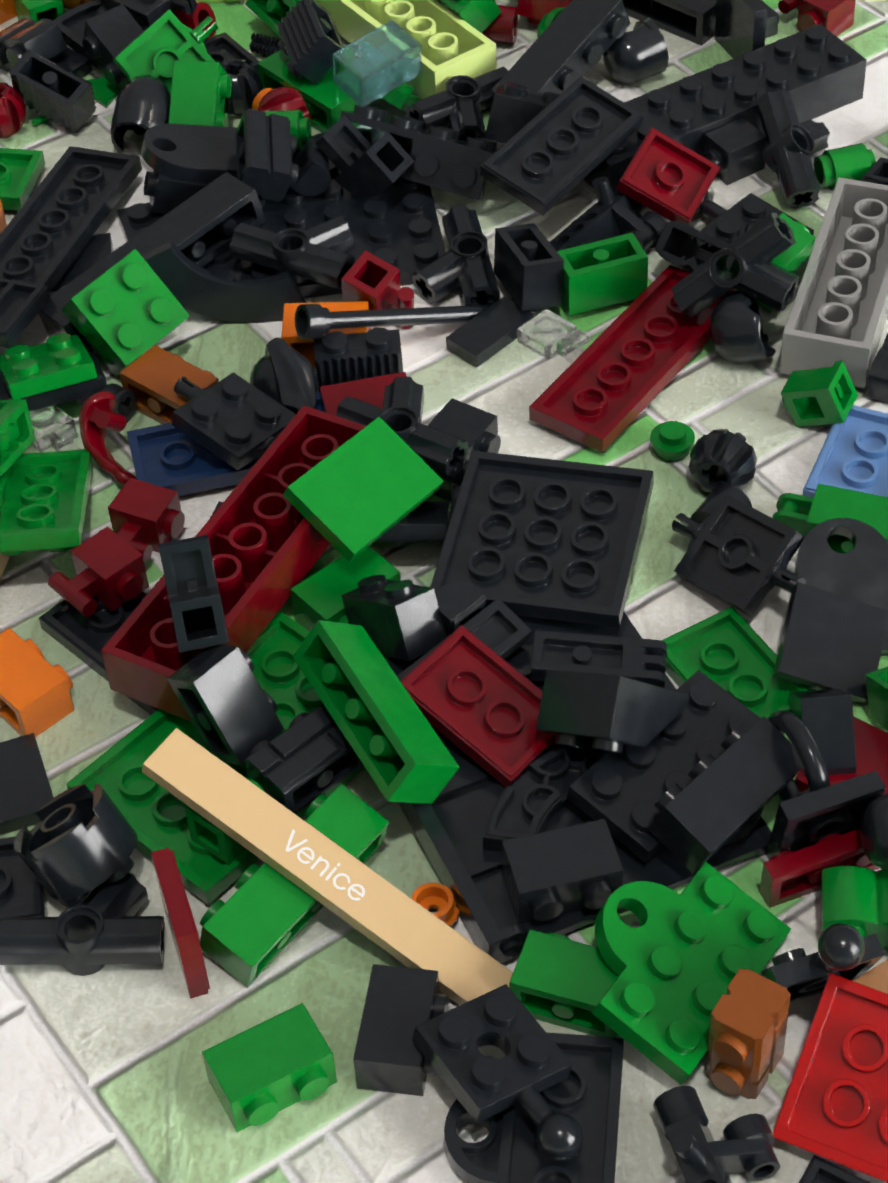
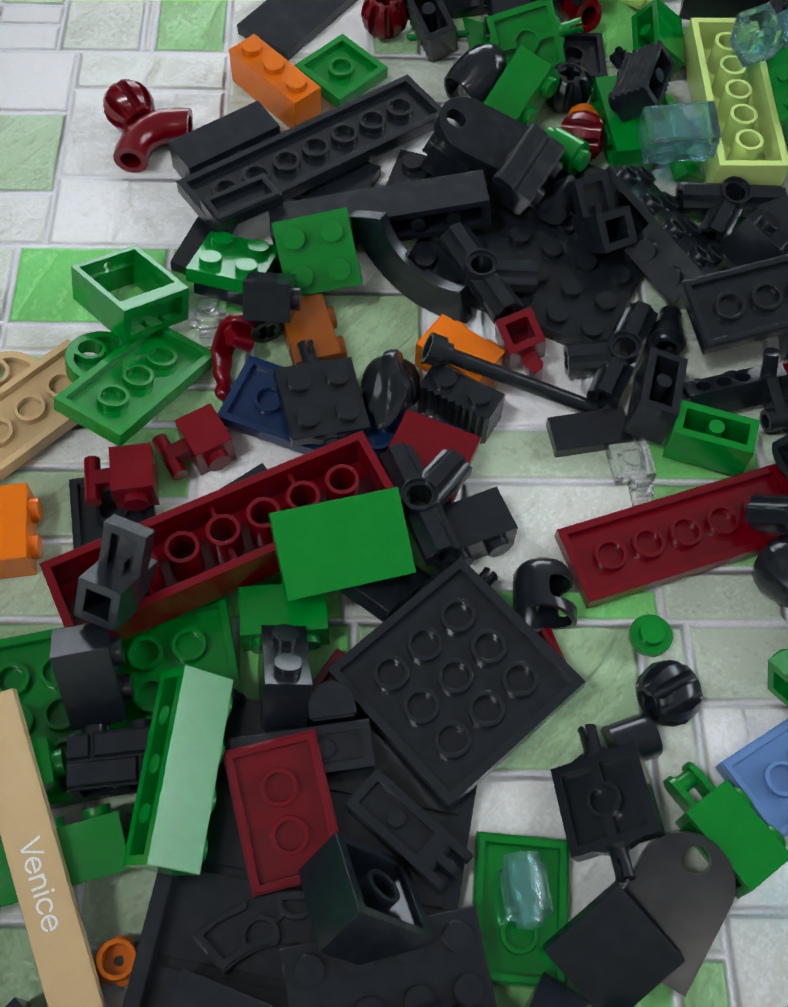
camera: 30 degrees right, 15 degrees up
none -> black brick [243,271,302,323]
none -> clear light blue brick [499,851,554,929]
none -> black helmet [513,557,577,630]
none -> black cone [647,305,686,356]

